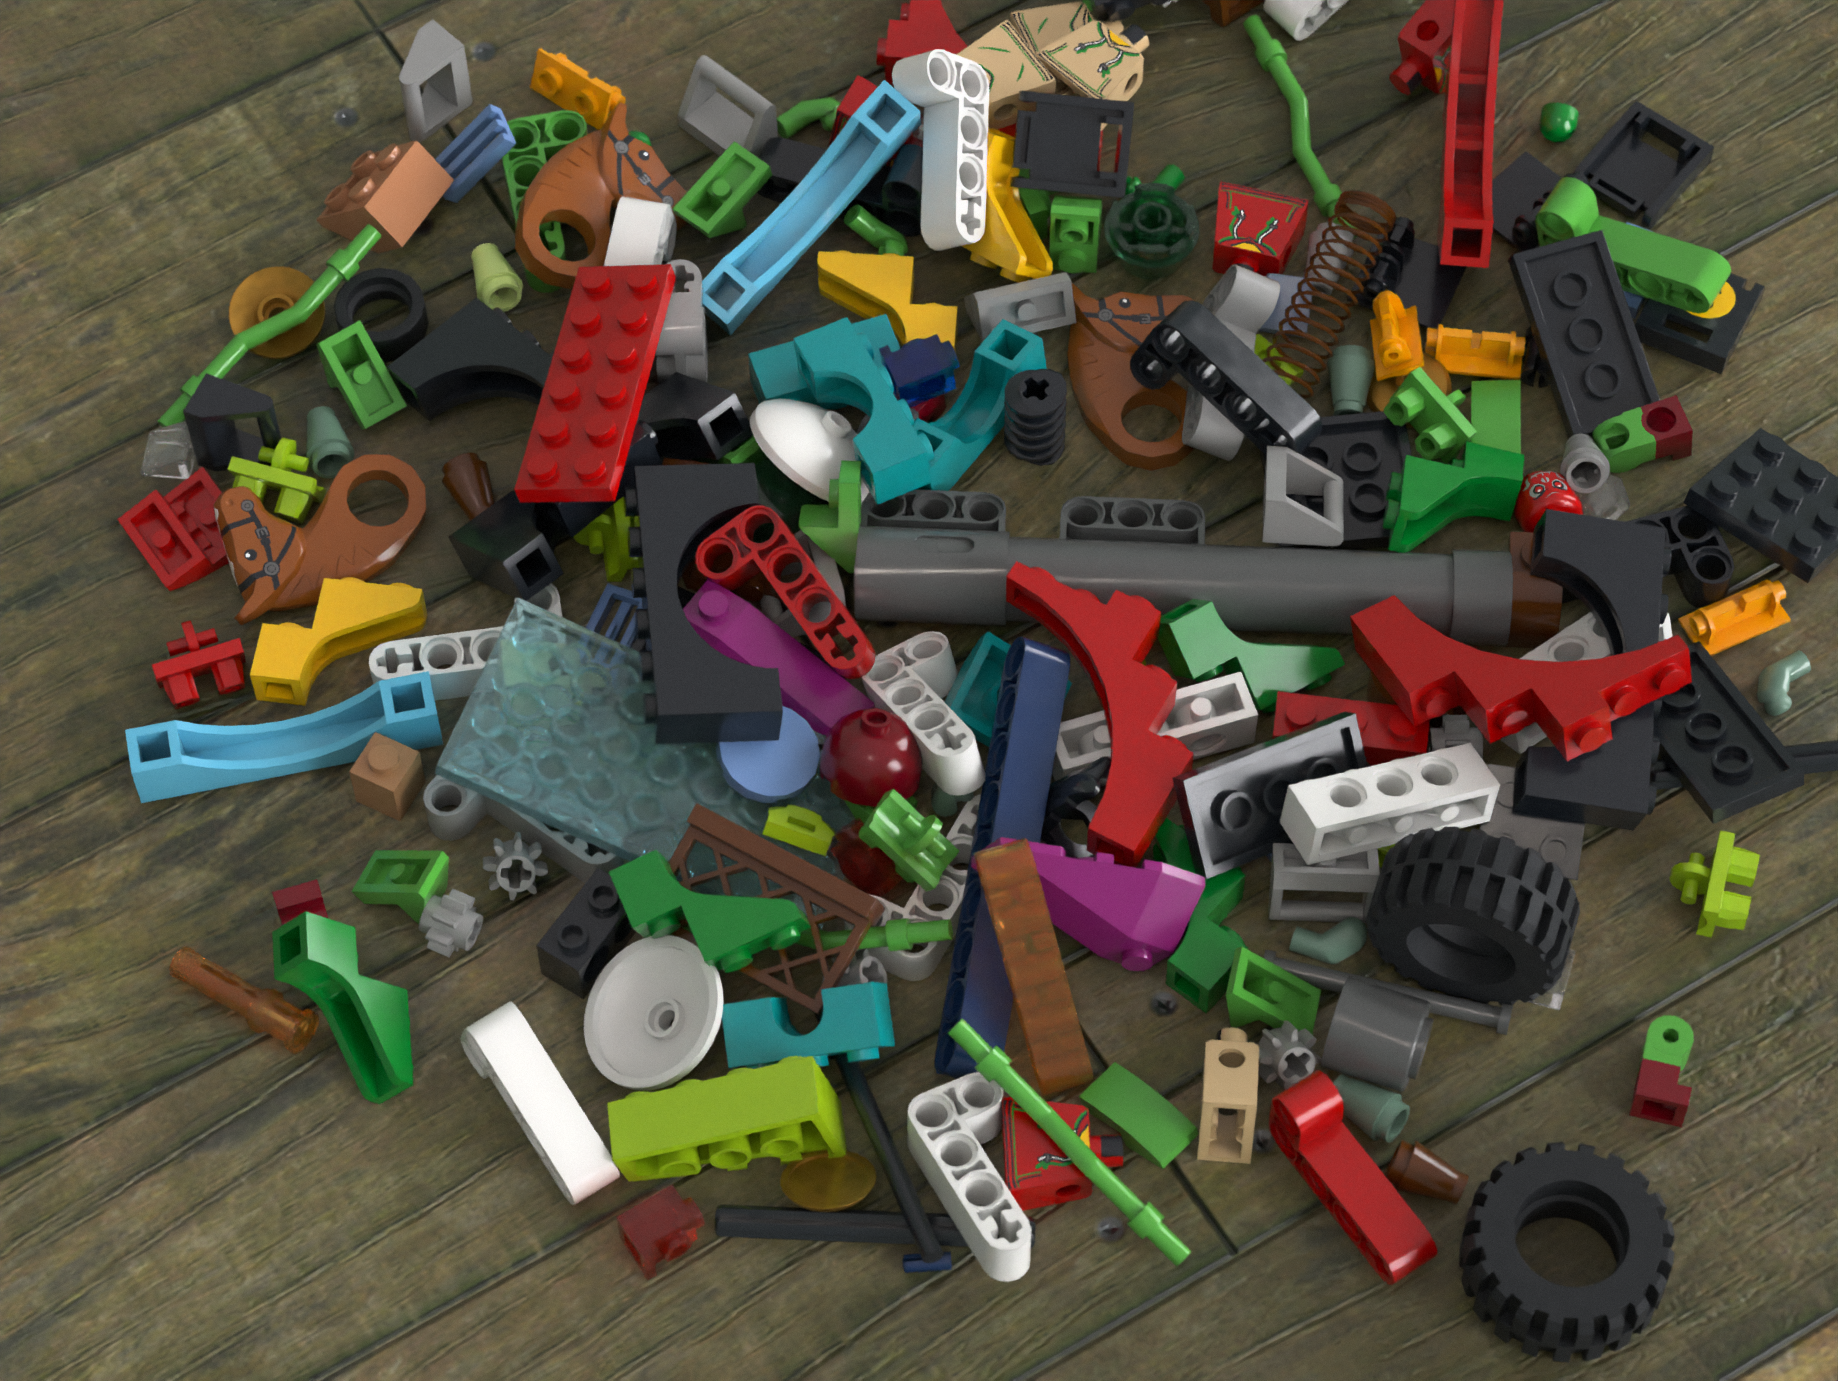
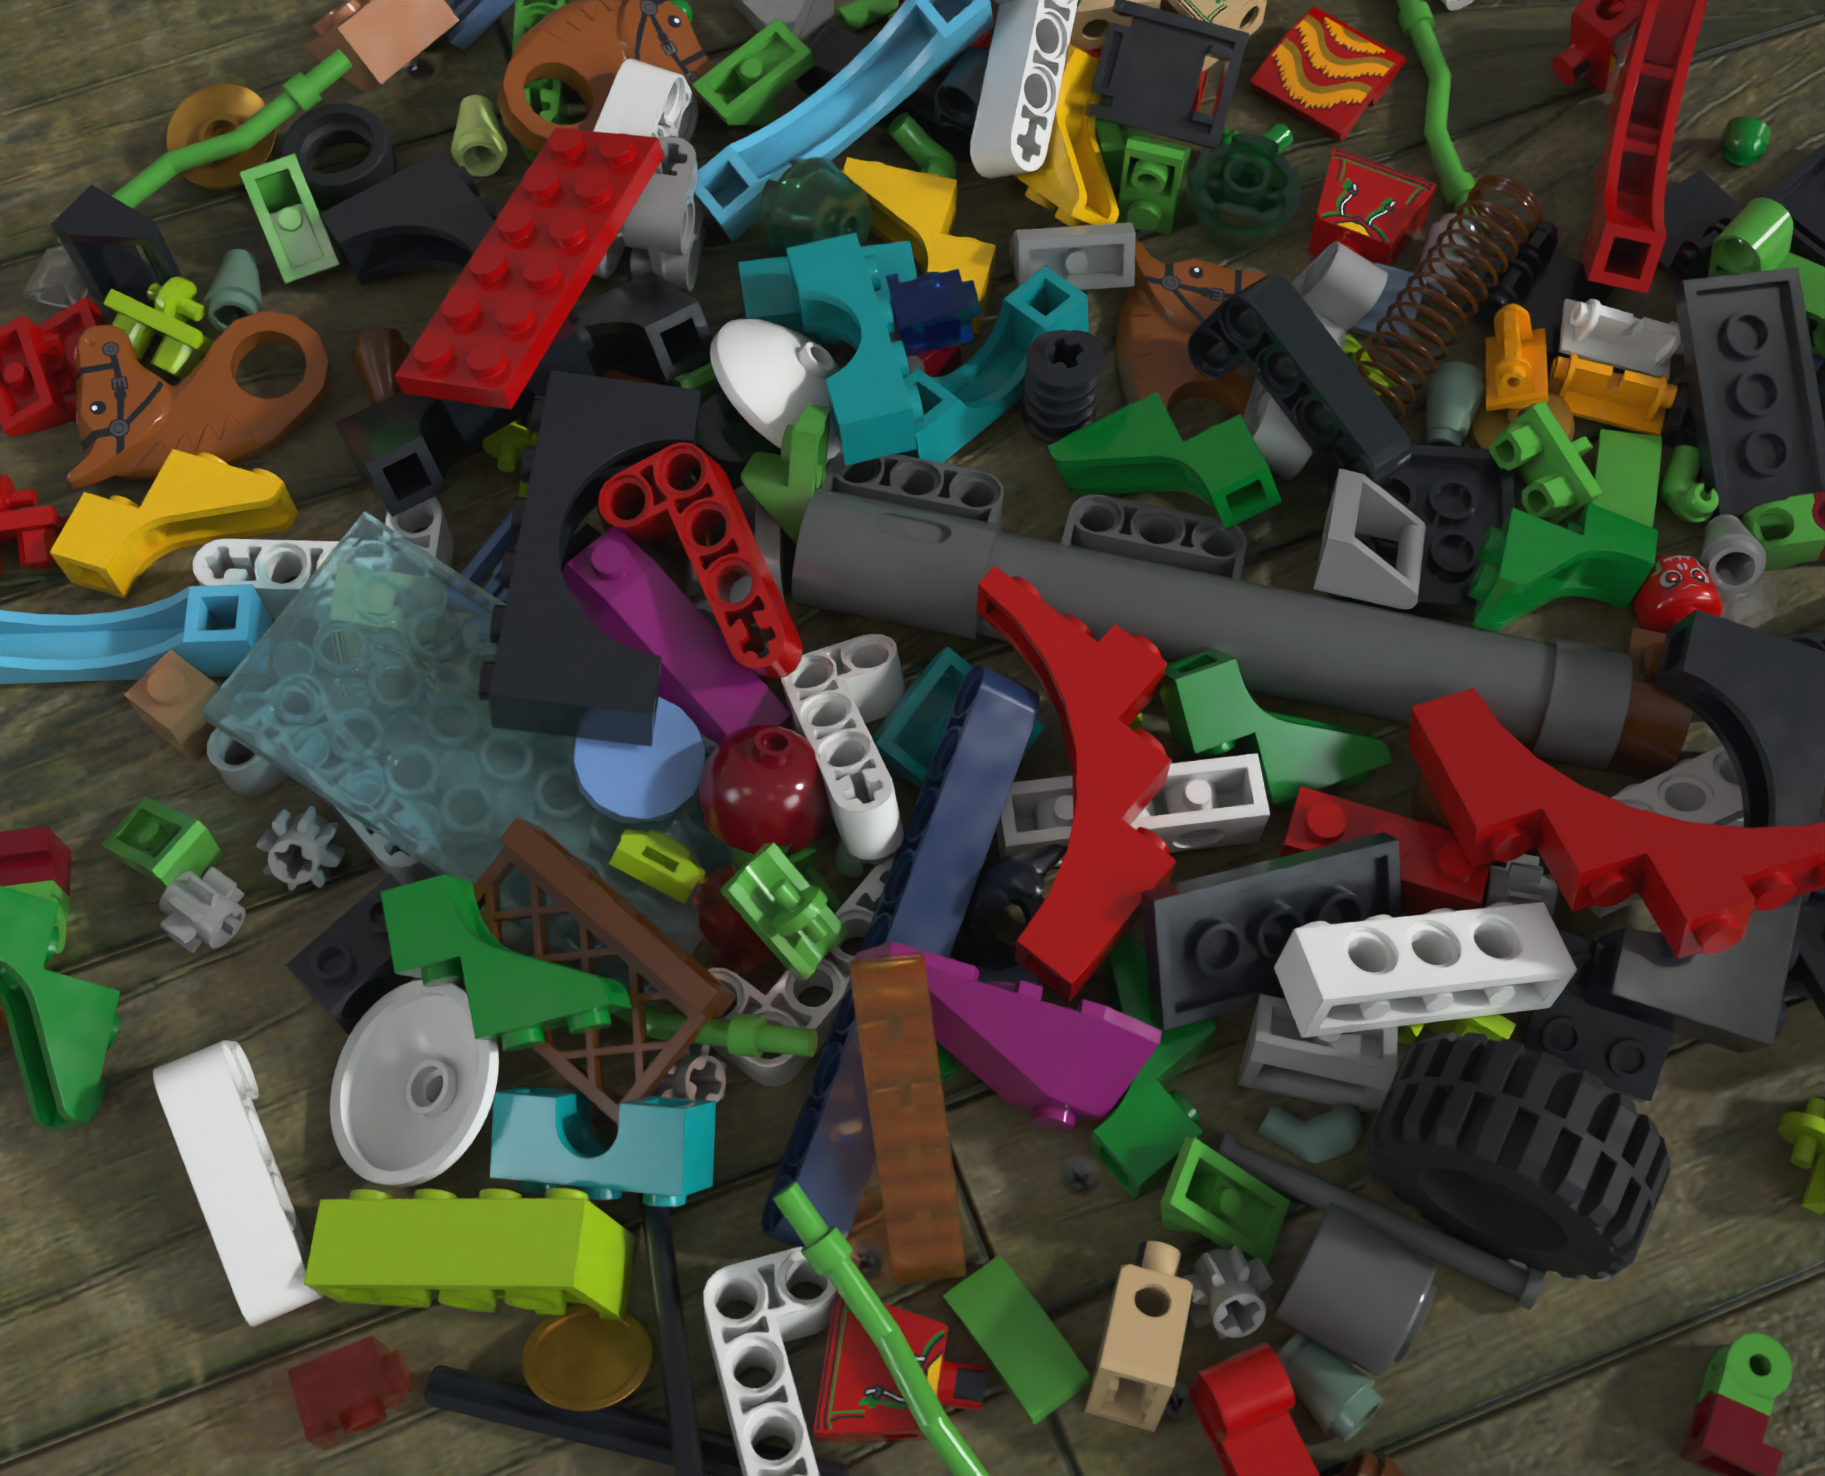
camera: 10 degrees right, 5 degrees up
none -> clear green cone [757,157,871,258]
none -> green arch [1047,392,1282,529]
none -> slope [1250,6,1405,143]
none -> white hinge [1559,299,1683,381]
none -> bright green arm [1659,445,1719,523]

